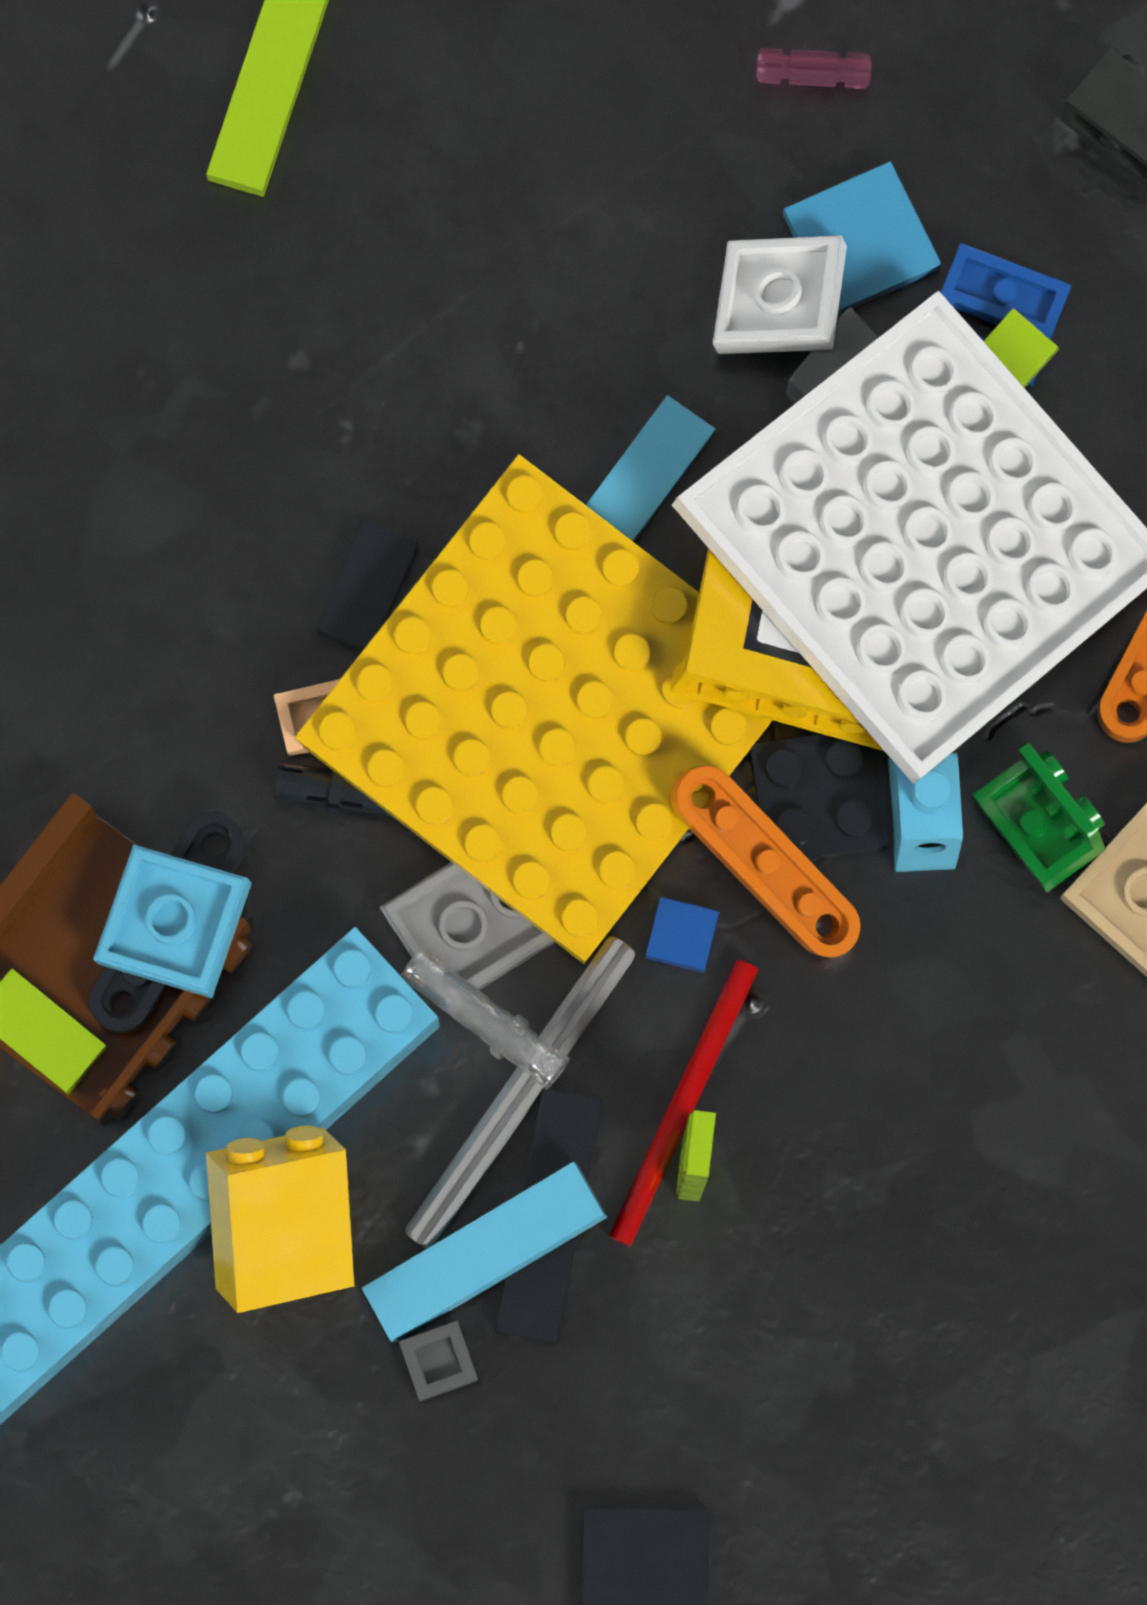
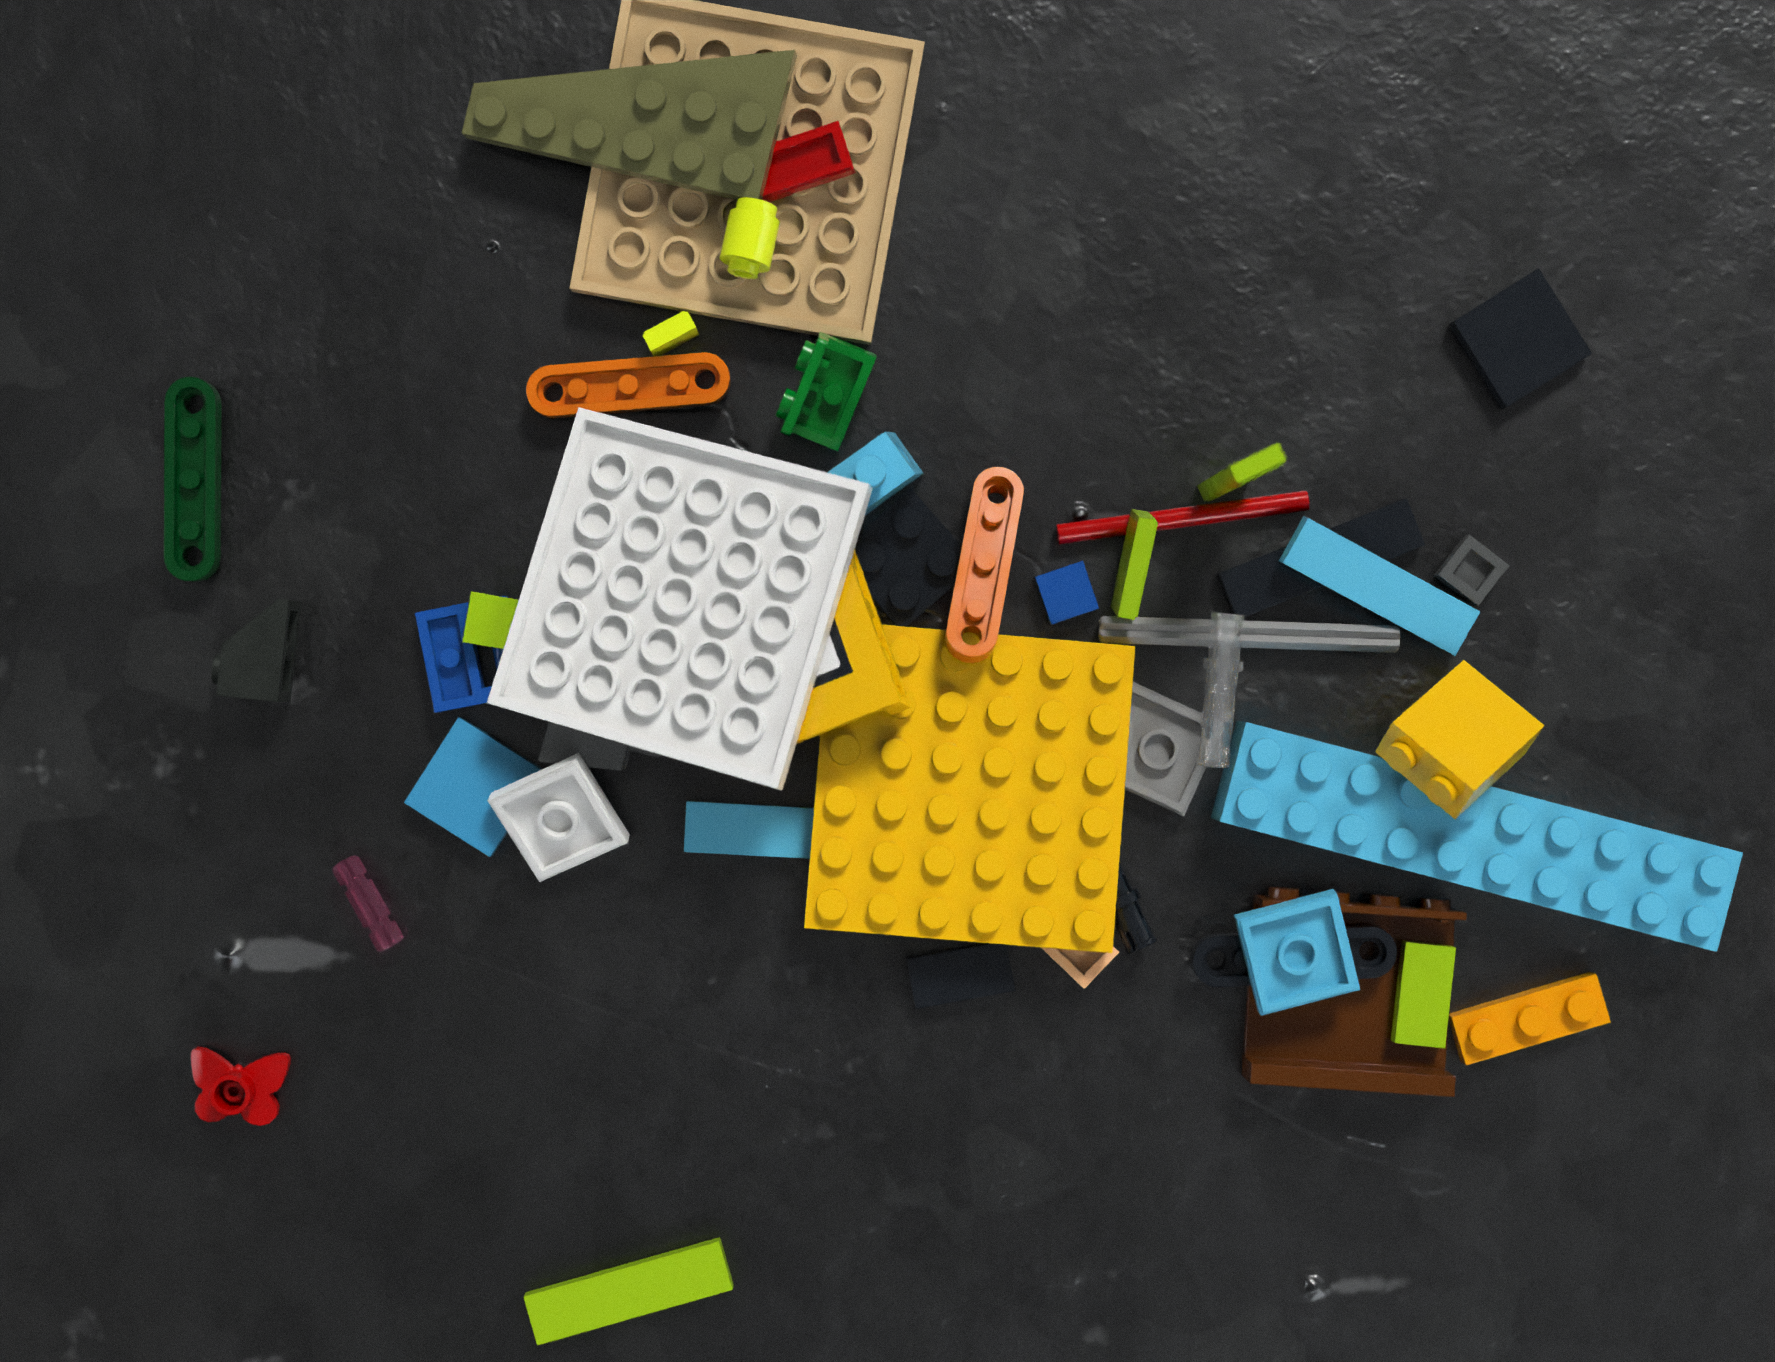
camera: 125 degrees left, 10 degrees up
none -> lime tile [1110,509,1158,620]

